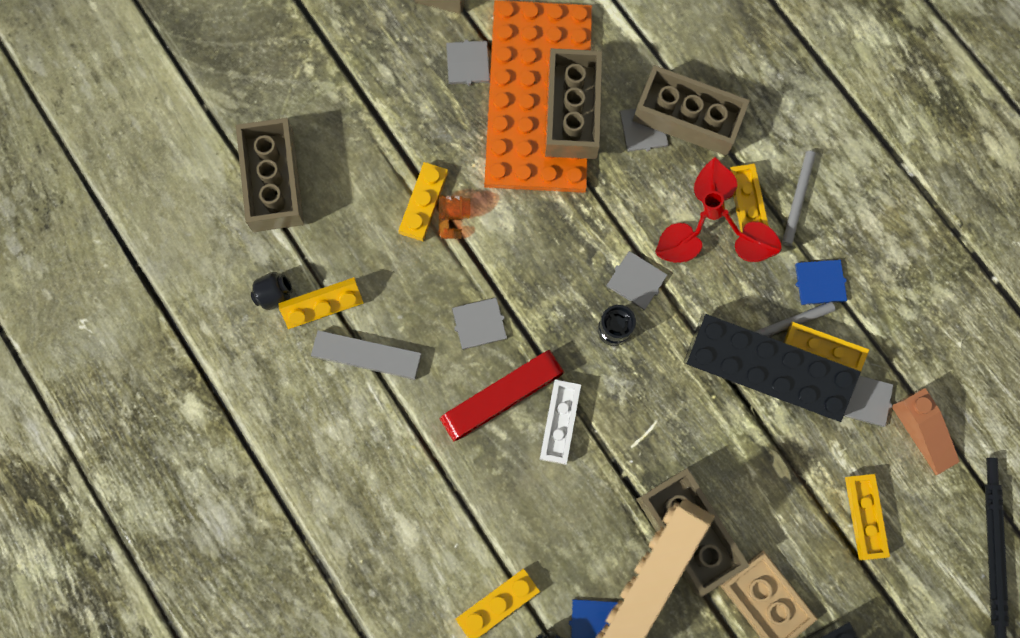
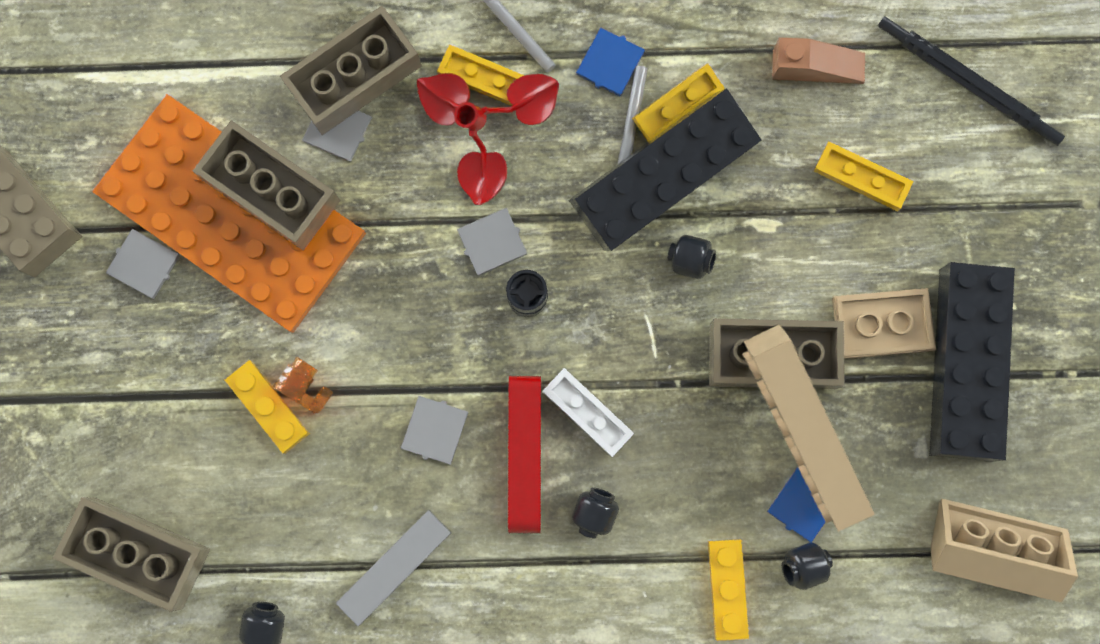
camera: 50 degrees left, 5 degrees up
yellow plate [278,277,364,329] -> none
light grey piece [844,376,893,427] -> none
none -> black head [572,488,619,539]
none -> black head [667,235,716,279]

